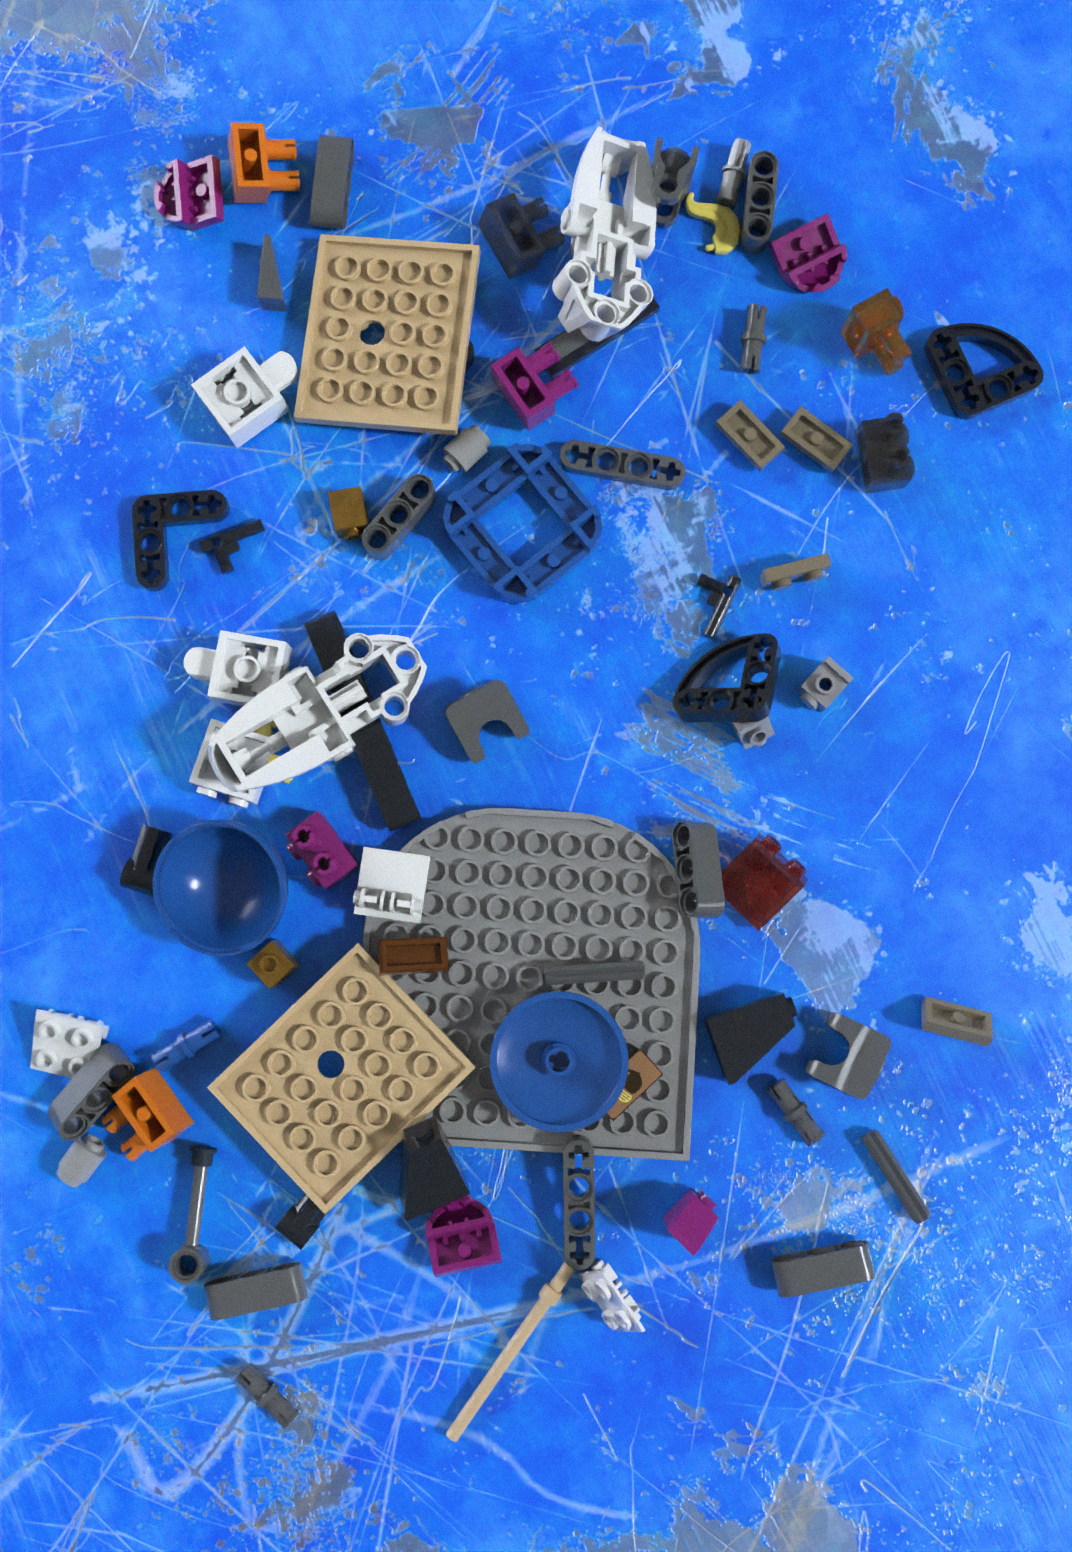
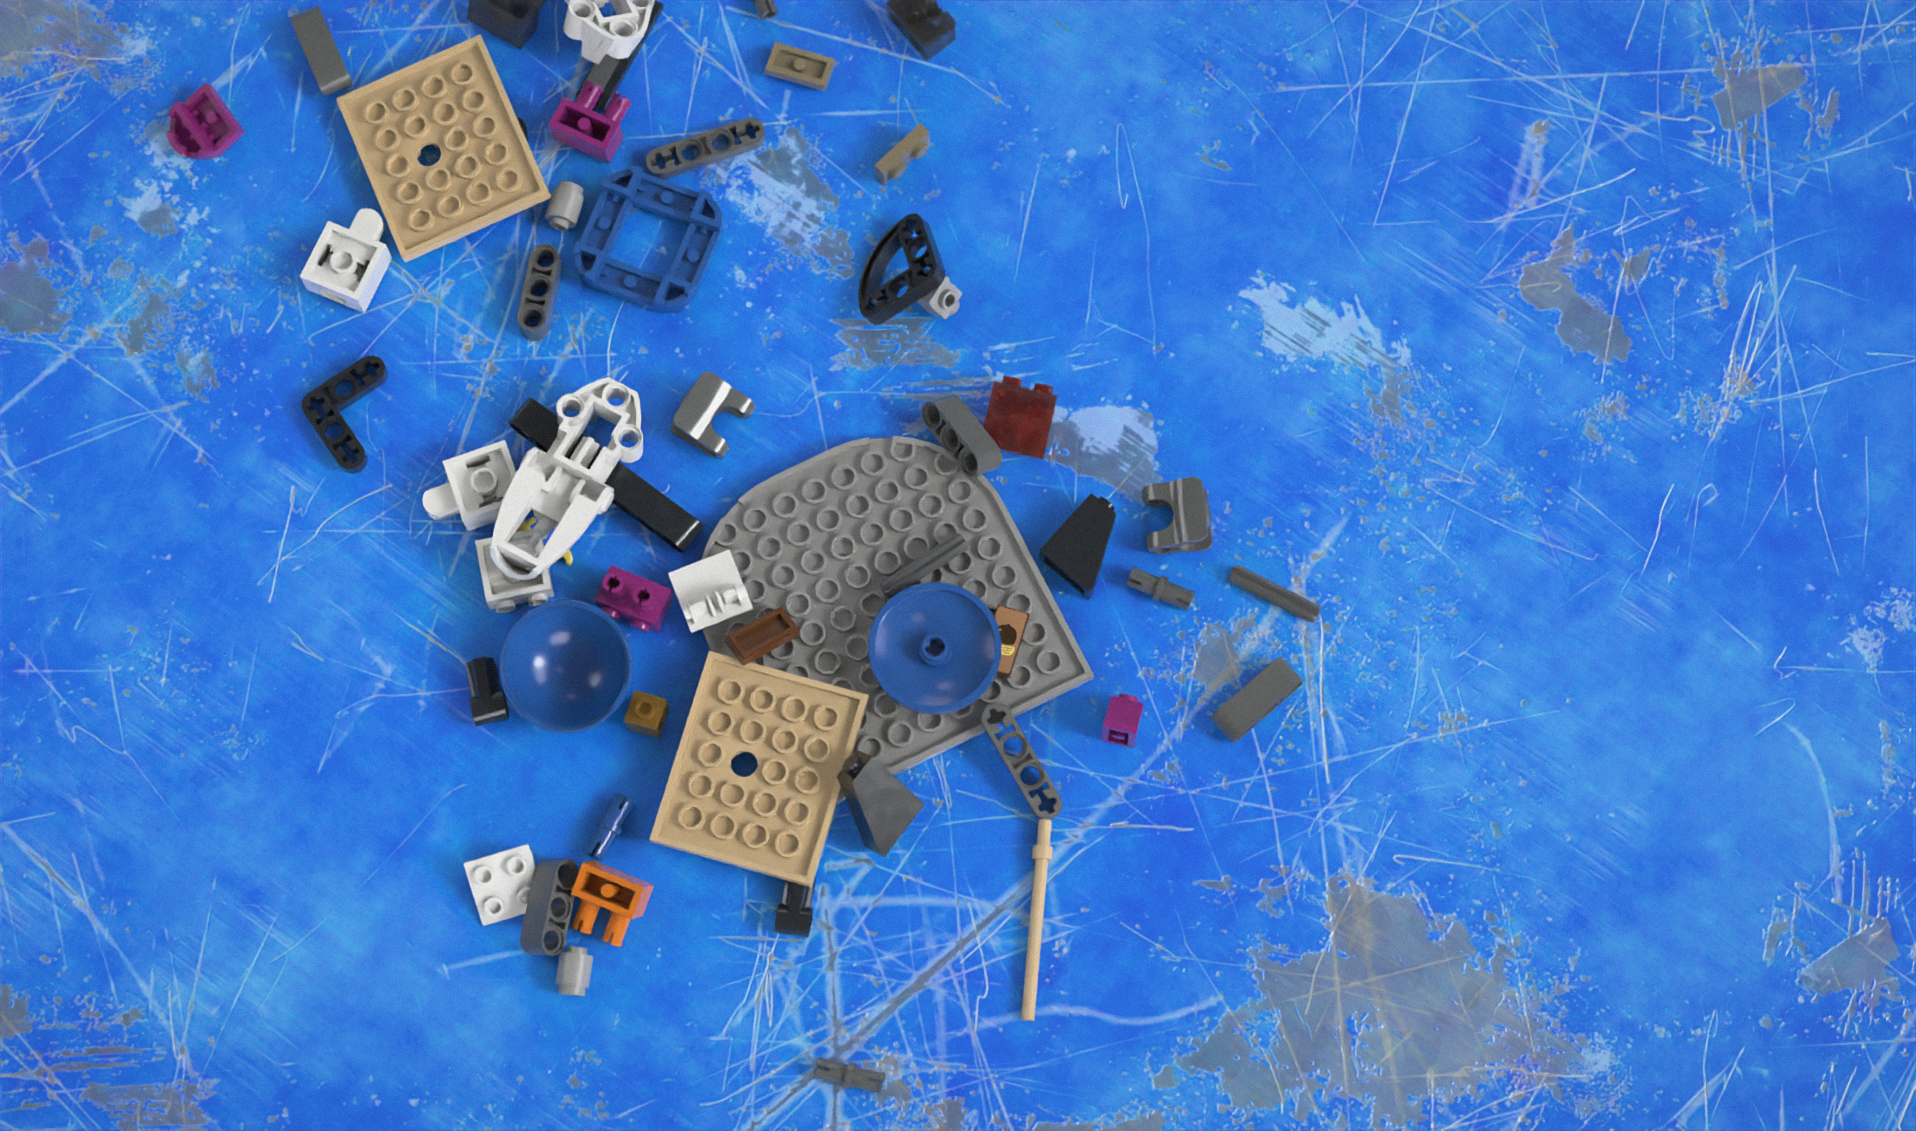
camera: 30 degrees left, 10 degrees down
dark grey piece [168,1146,217,1284] -> none
black hose [199,519,265,575] -> none
dark grey beam [204,1261,308,1320] -> none
orange brick [227,122,300,203] -> none
dark grey slope [257,234,287,312] -> none
pearl gold brick [328,486,369,541] -> none
magenta slope [425,1196,502,1277] -> none
white hinge [578,1259,645,1332] -> none
black hose [696,573,741,639] -> none
dark tan plate [780,406,853,474] -> none
light grey brick [797,656,854,712] -> none
dark tan plate [921,996,993,1047] -> none

